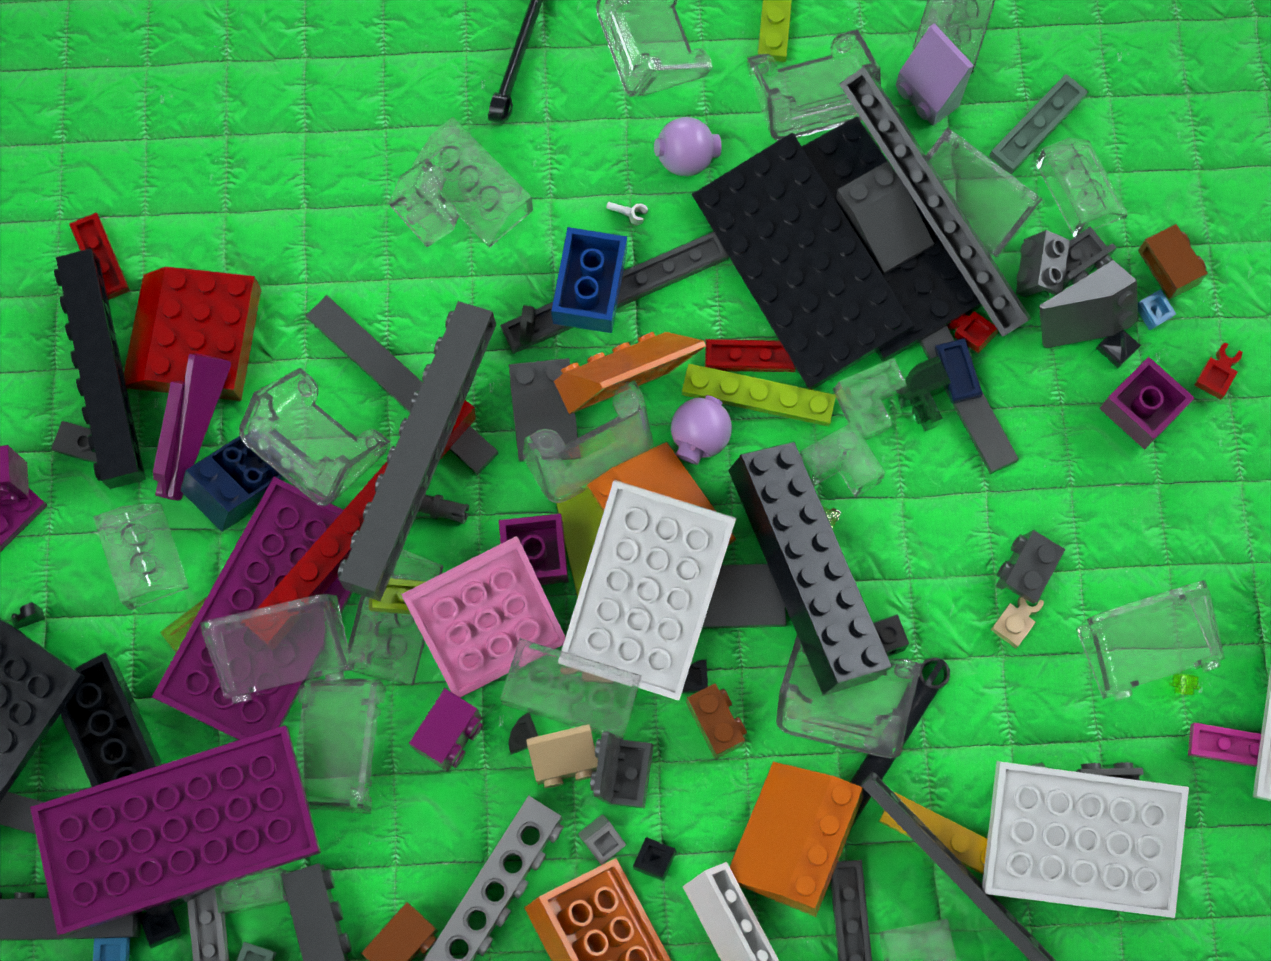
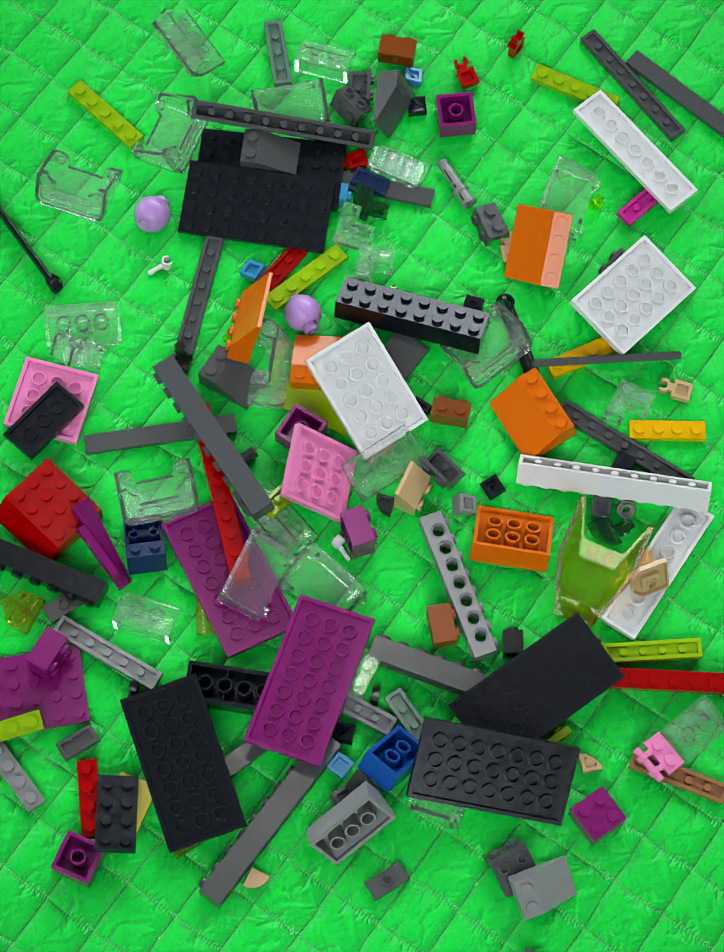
camera: 55 degrees left, 5 degrees down
blue brick [551,227,627,333] -> none
lavender slope [896,23,974,126] -> none
none -> clear yellow slope [0,590,46,635]
none -> bright pink plate [3,356,100,445]
none -> black plate [3,381,85,461]
none -> light grey plate [54,615,163,690]
none -> dark azure plate [240,259,266,282]
none -> white hand [332,534,351,562]
none -> dark azure plate [339,183,352,208]
none -> clear slope [367,144,433,189]
none -> pearl dark grey tile [370,686,381,706]
none -> light grey pin [437,159,477,209]
none -> orange slope [504,204,573,289]

